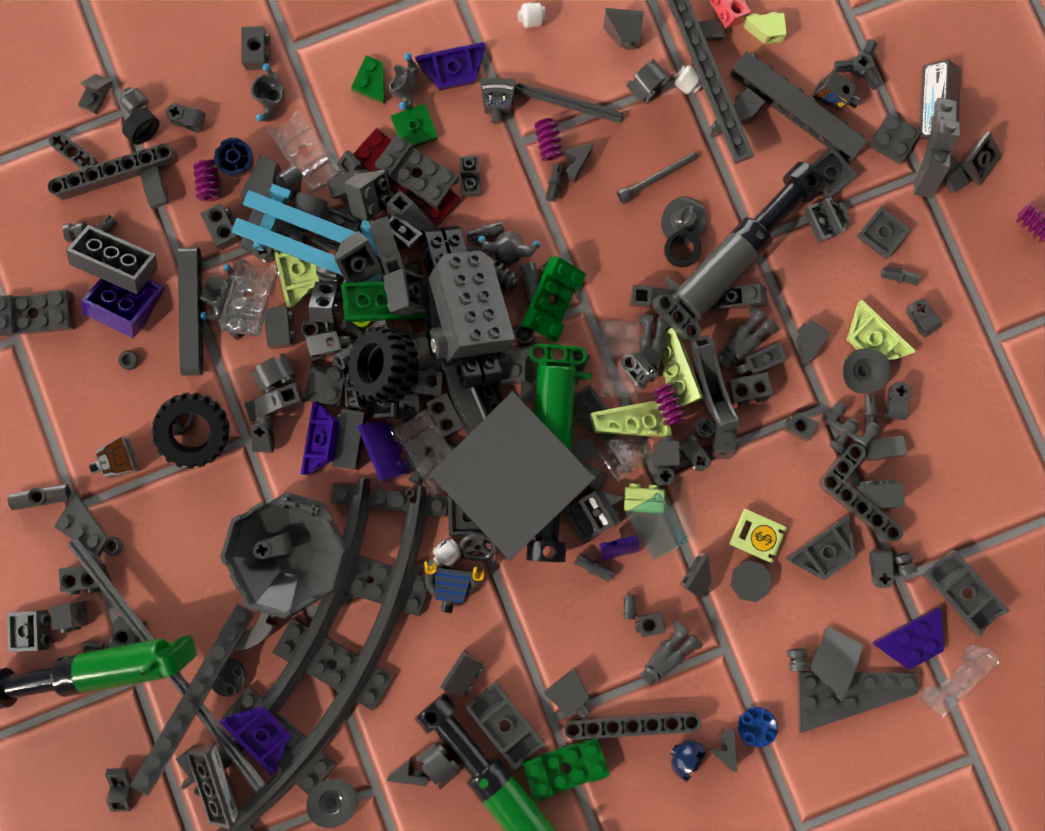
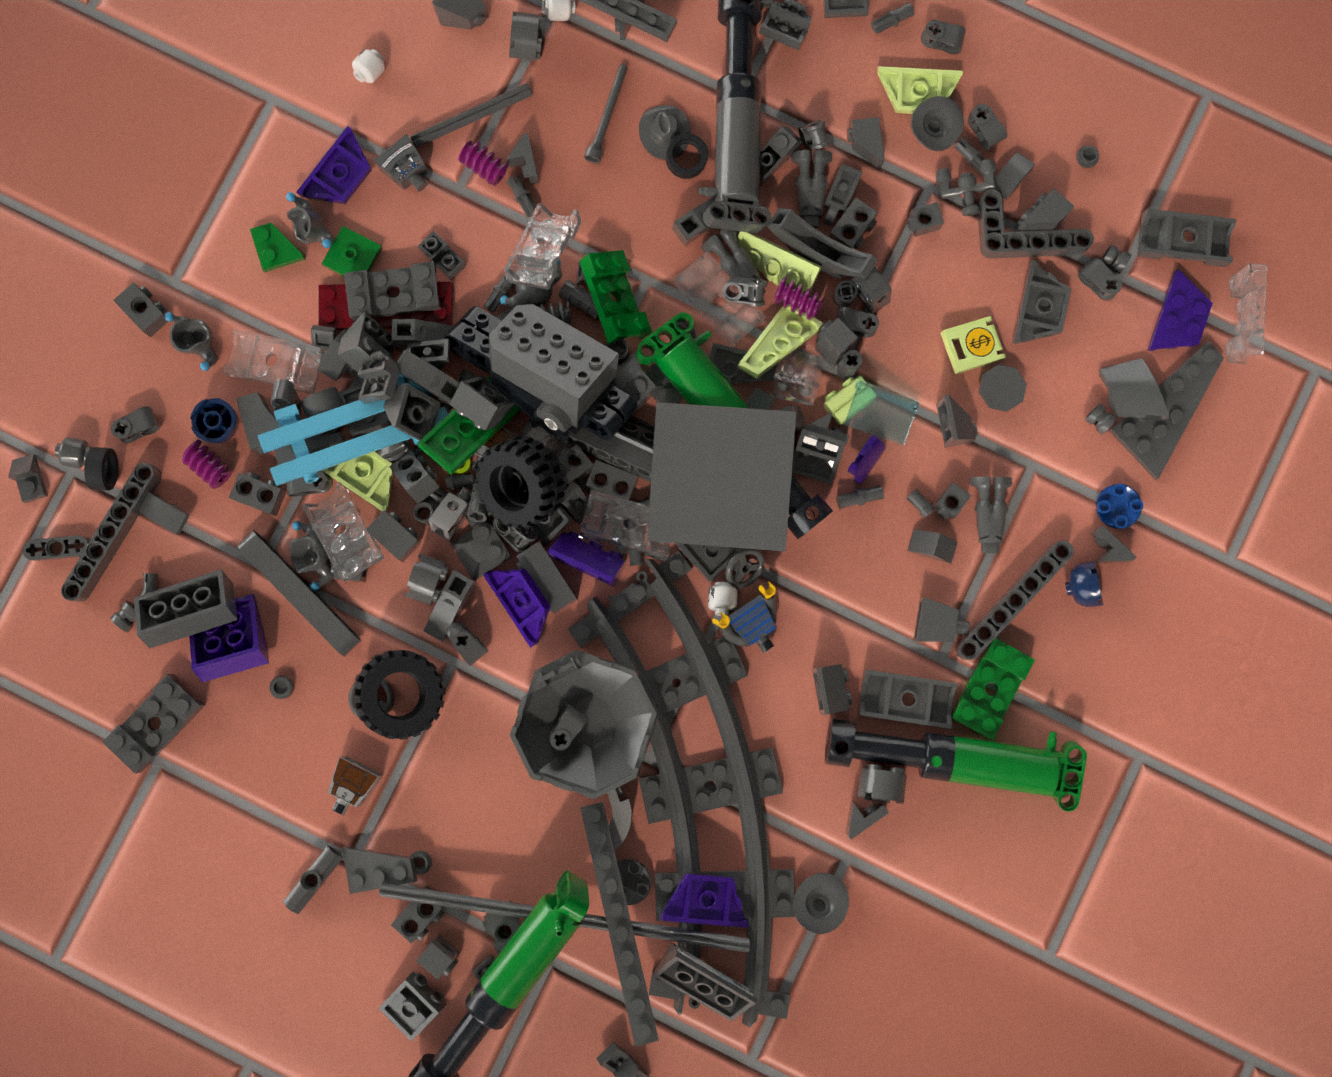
camera: 50 degrees left, 0 degrees up
none -> dark grey slope [357,351,399,403]
none -> clear piece [504,203,582,290]
none -> dark grey piece [798,120,831,150]
none -> dark grey slope [908,529,958,564]
none -> dark grey plate [1076,146,1099,168]

